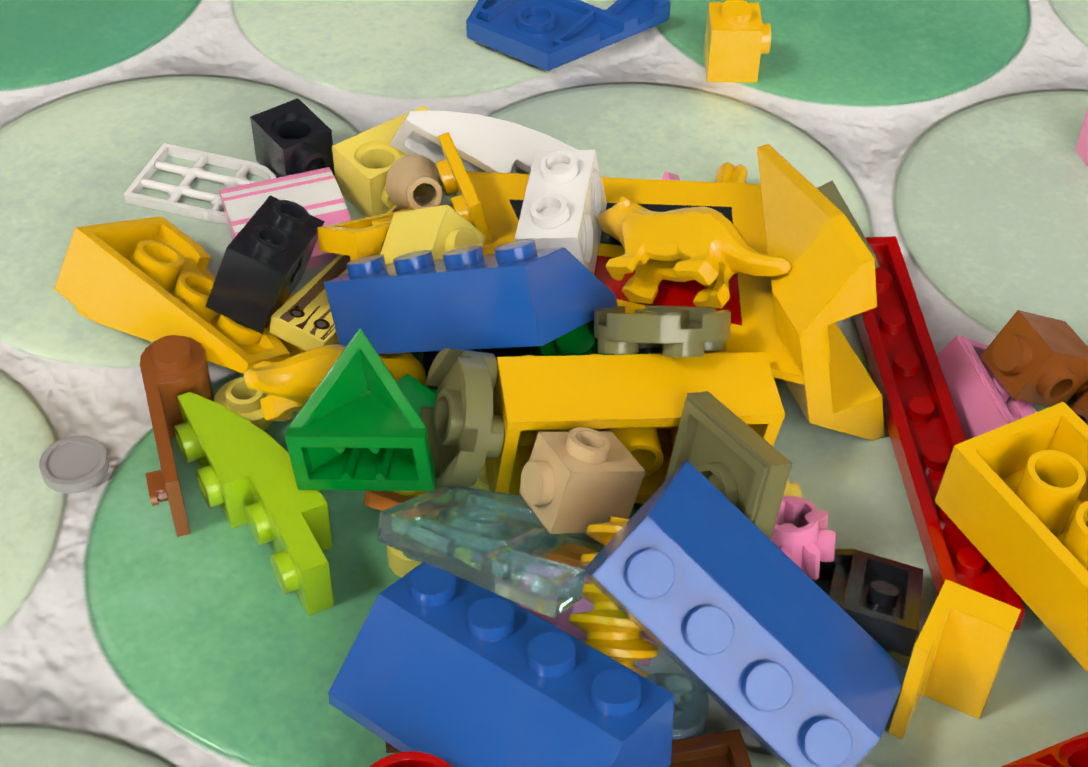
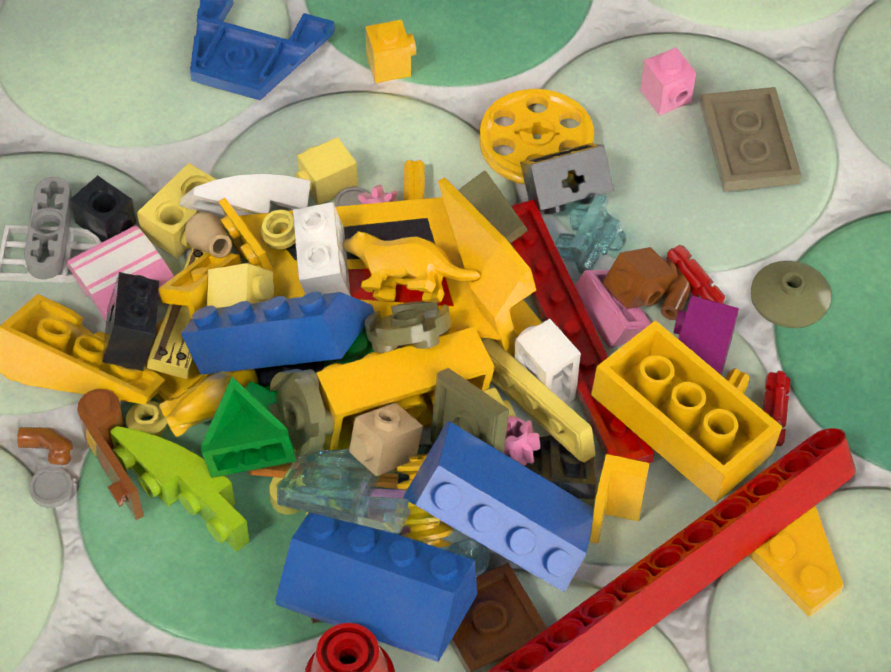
camera: 15 degrees left, 10 degrees up
none -> dark orange arm [17,427,73,465]
none -> light grey beam [24,177,72,279]
none -> light yellow plate [261,210,296,249]
none -> light yellow brick [295,137,358,205]
none -> yellow wedge [480,89,594,185]
none -> light yellow tile [482,339,596,463]
none -> white brick [515,319,581,404]
none -> brick [520,142,614,214]
none -> clear light blue hips [555,195,626,274]

